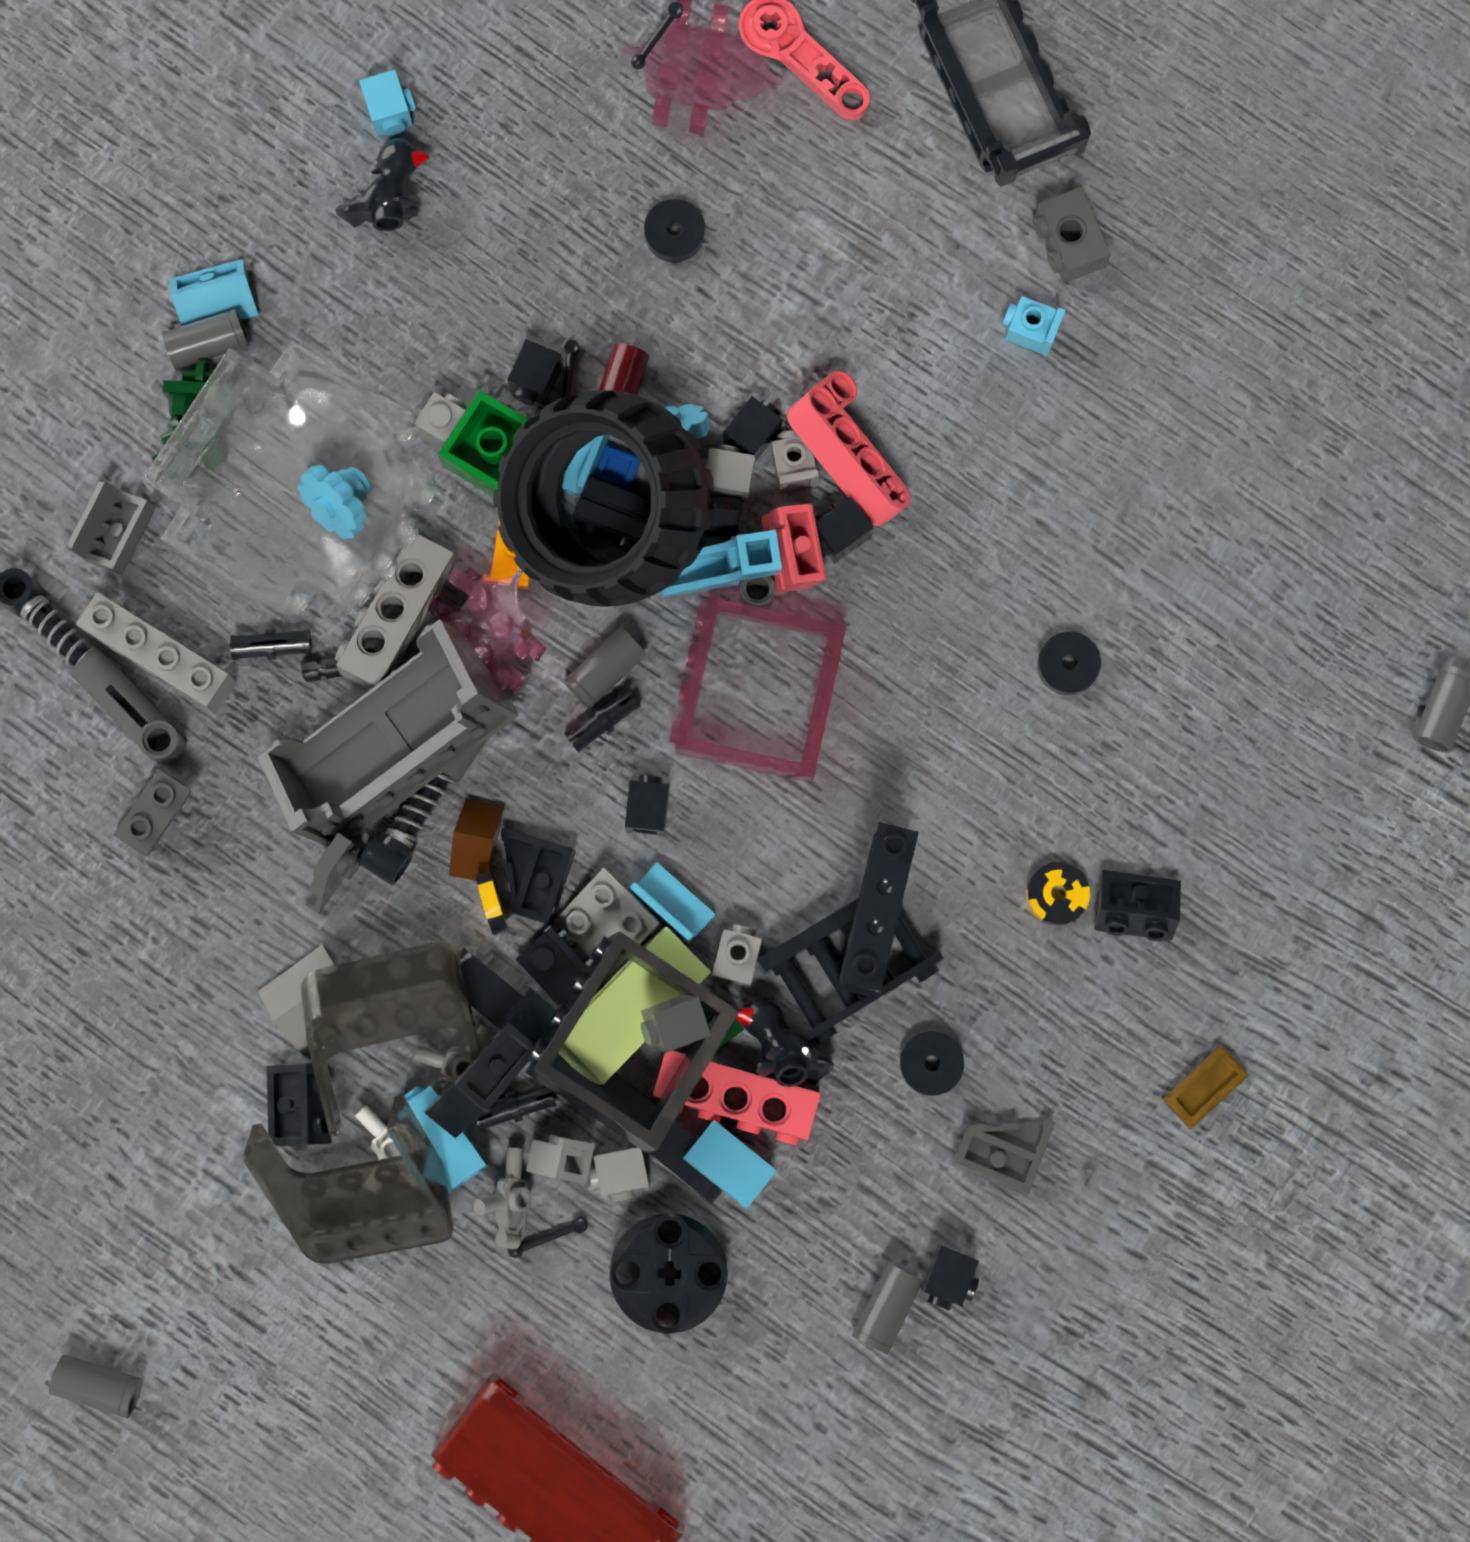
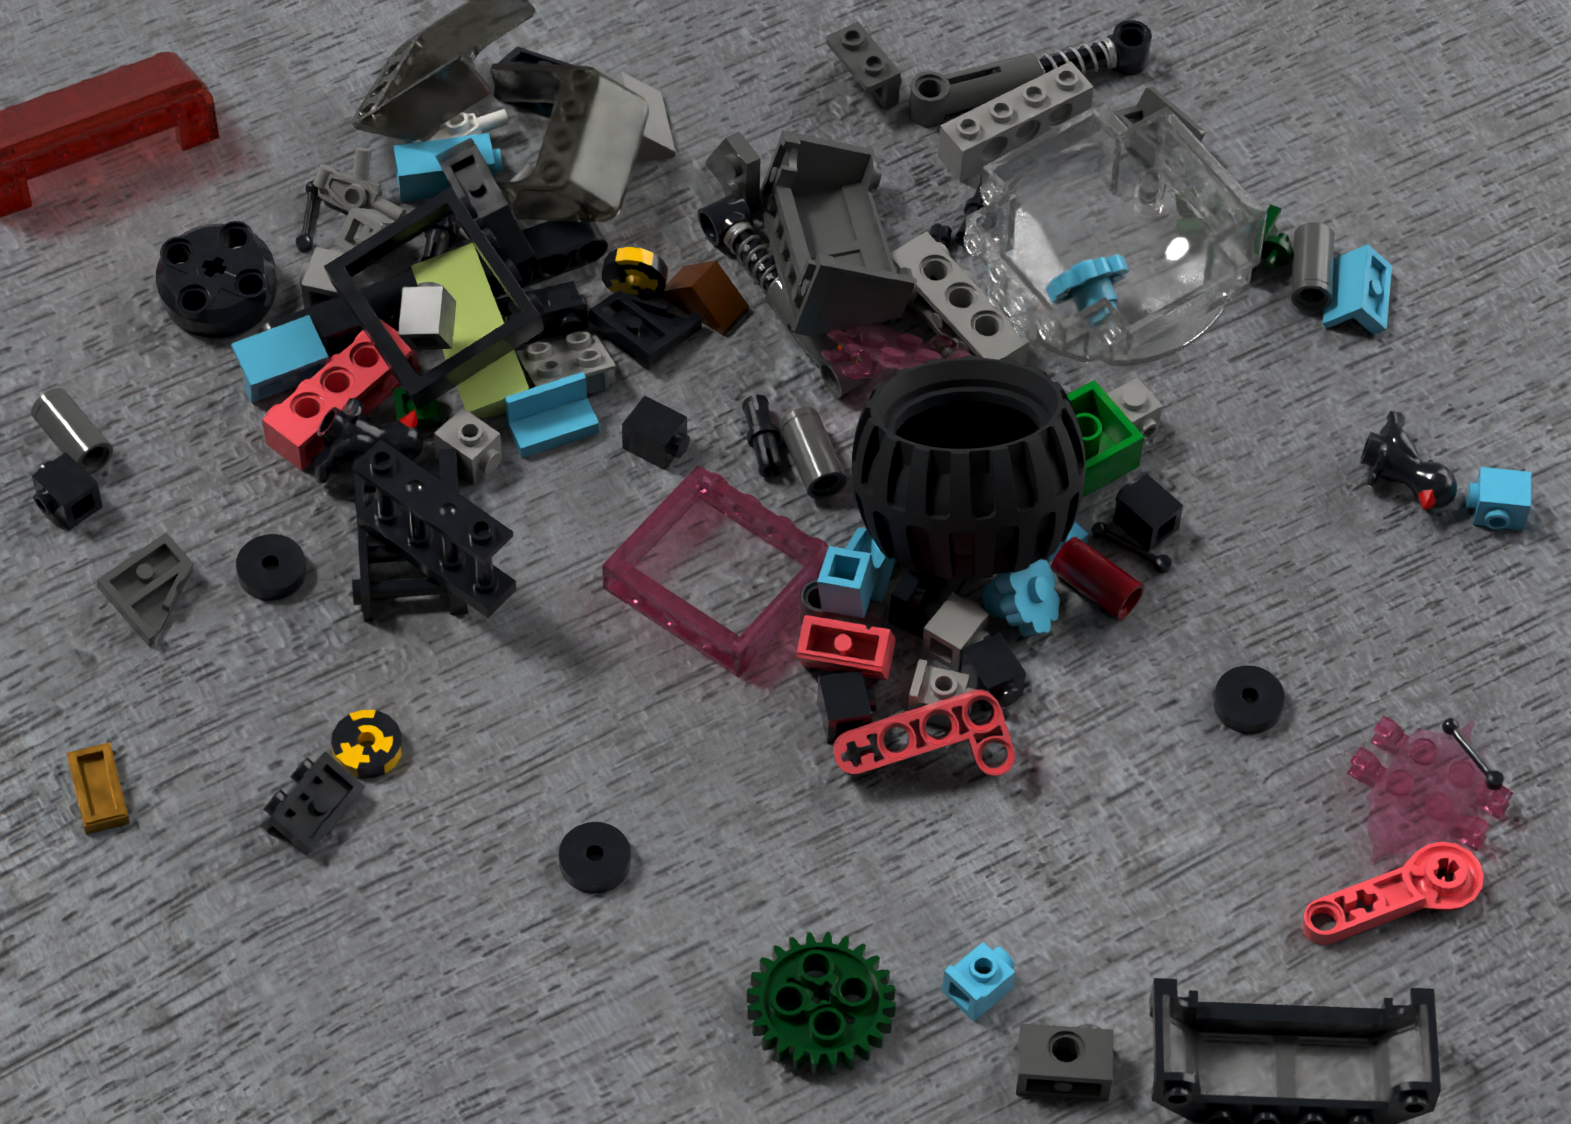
camera: 115 degrees right, 25 degrees down
none -> dark green gear [747,932,896,1075]

